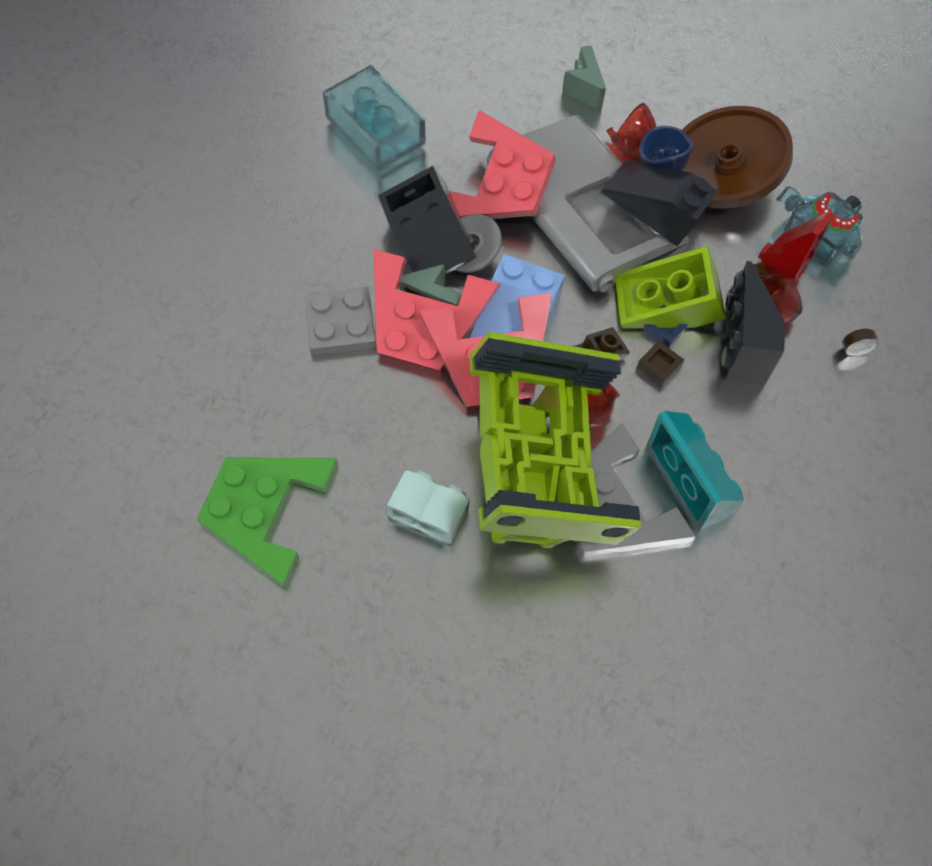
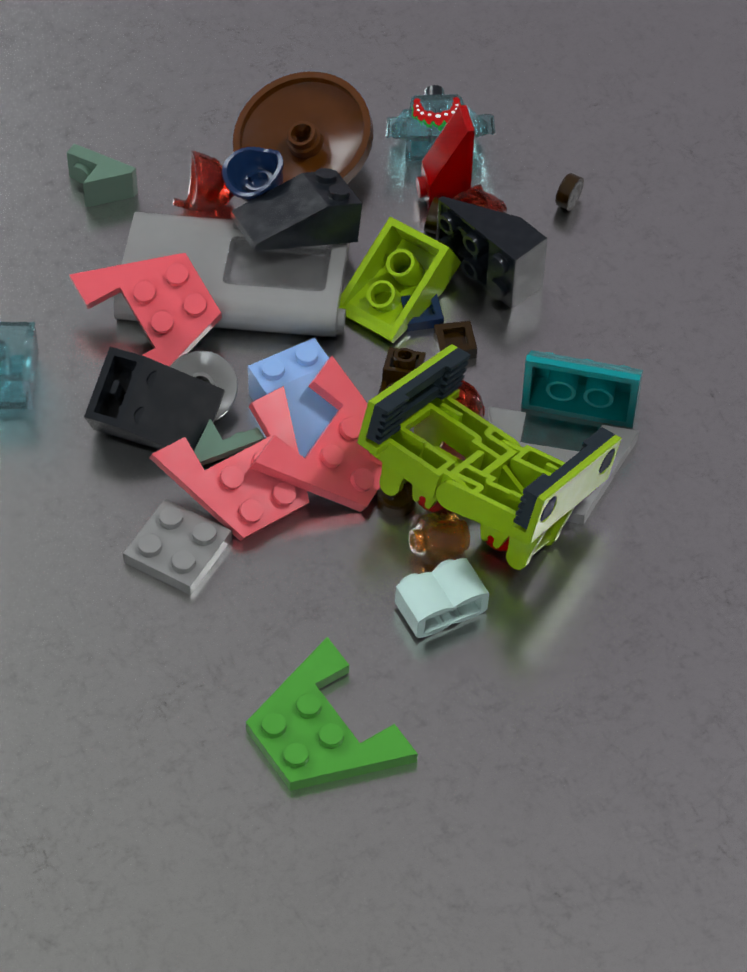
camera: 50 degrees left, 10 degrees down
none -> clear orange head [409,511,470,565]

